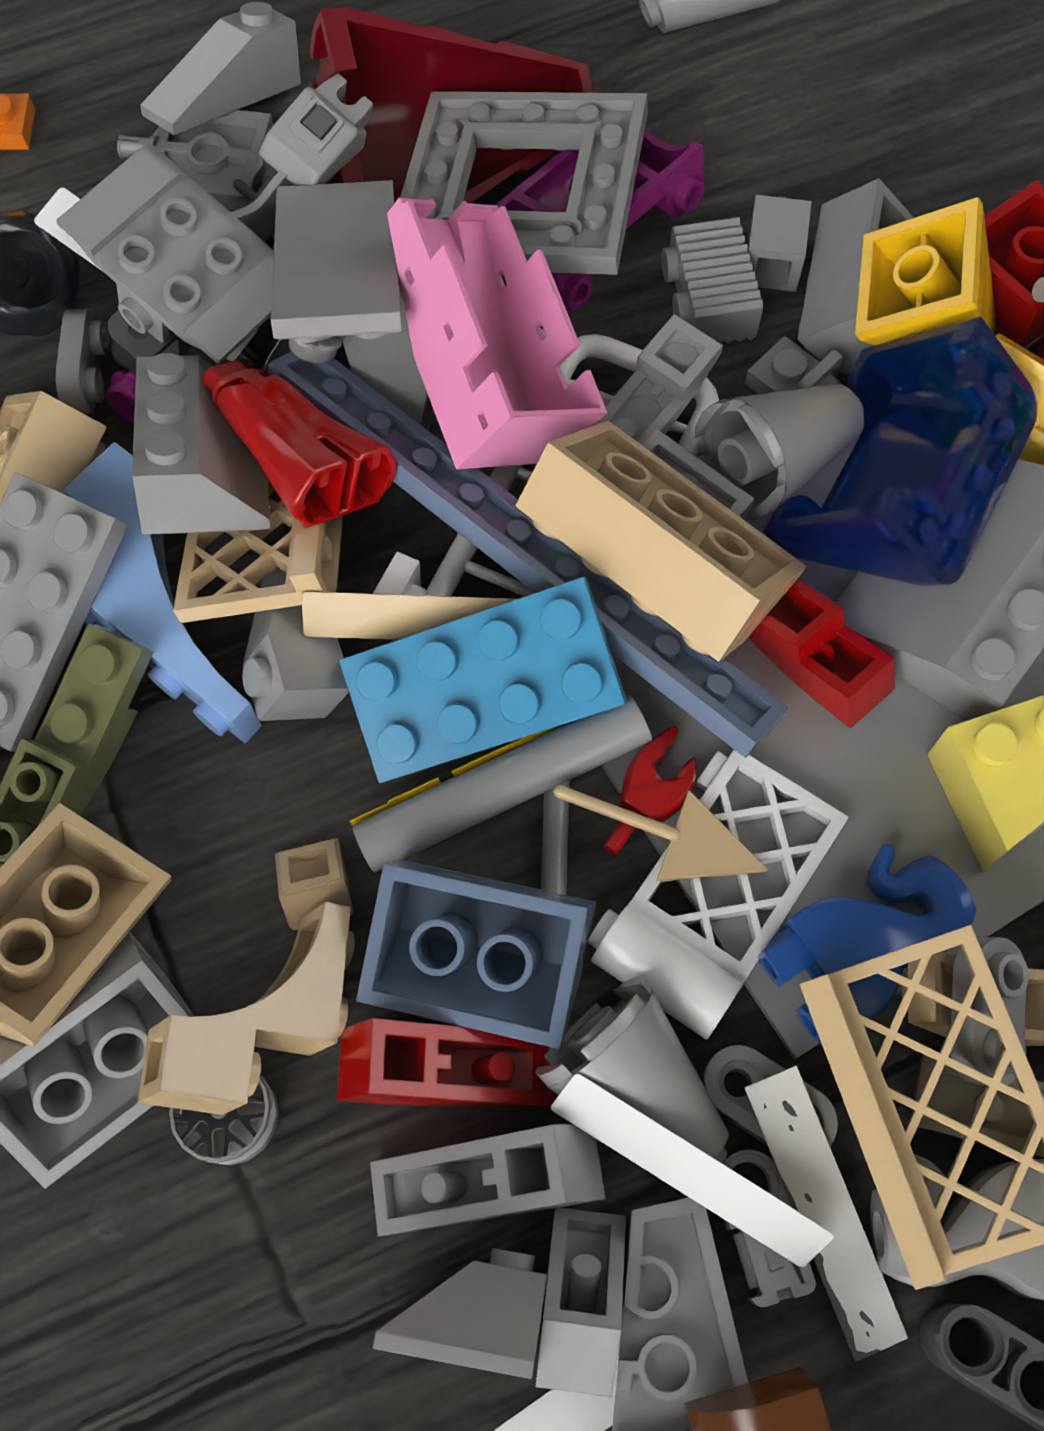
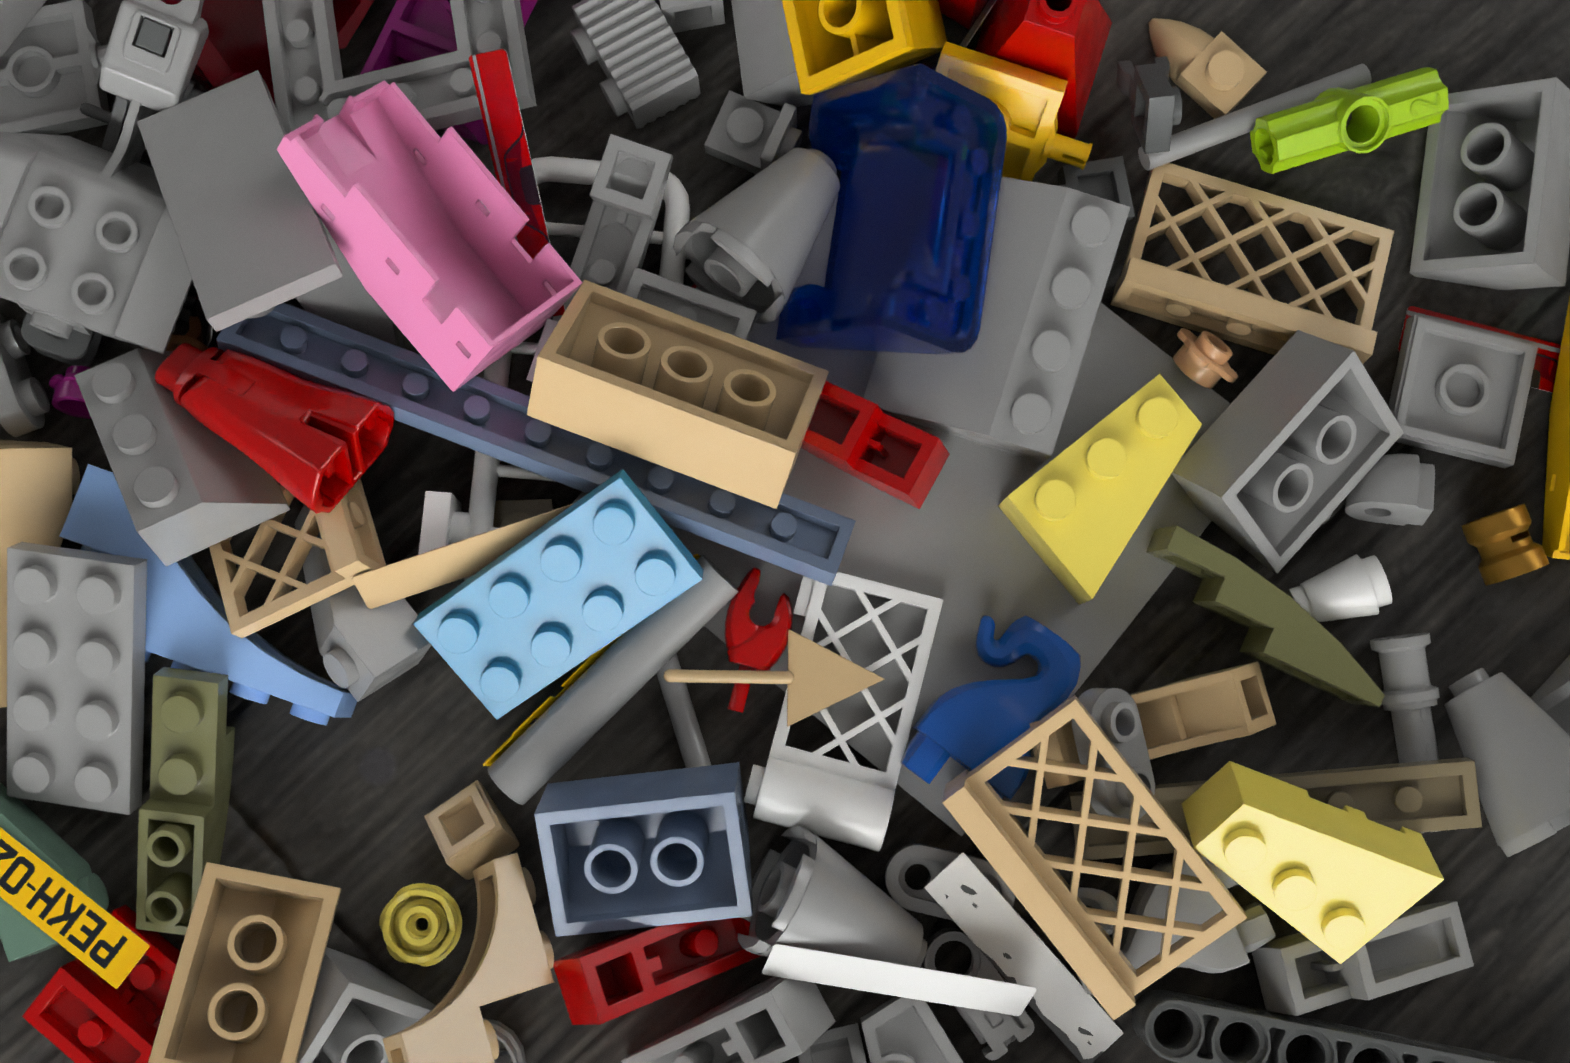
camera: 20 degrees left, 15 degrees up
none -> light yellow plate [379,883,463,967]
none -> red sticker [469,49,565,316]

